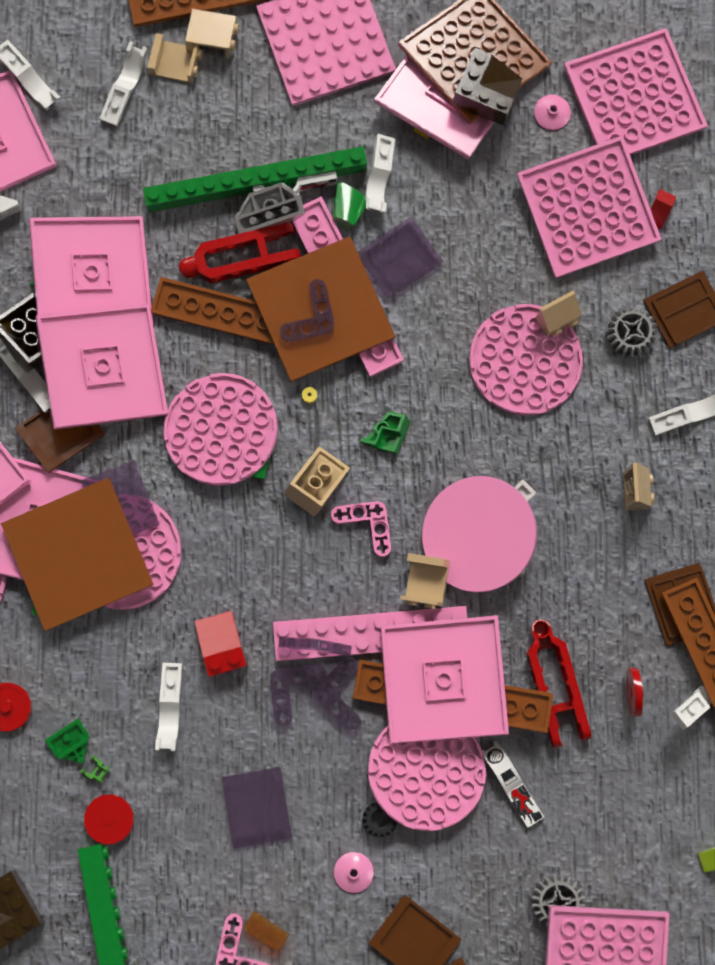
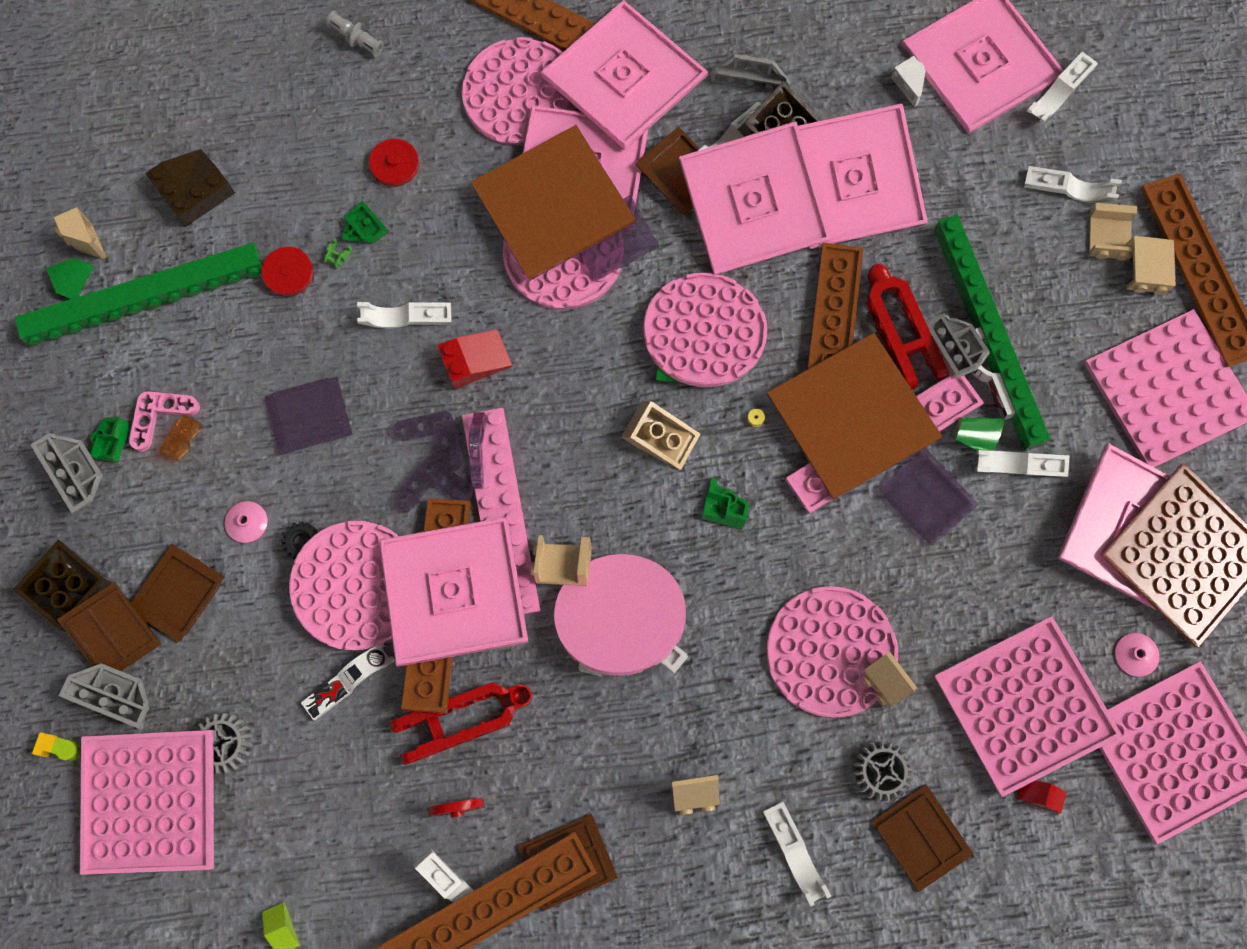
camera: 90 degrees right, 5 degrees down
beam [280,279,334,342] -> none
bright pink beam [331,501,391,557] -> none
dark brown slope [451,48,523,125] -> none

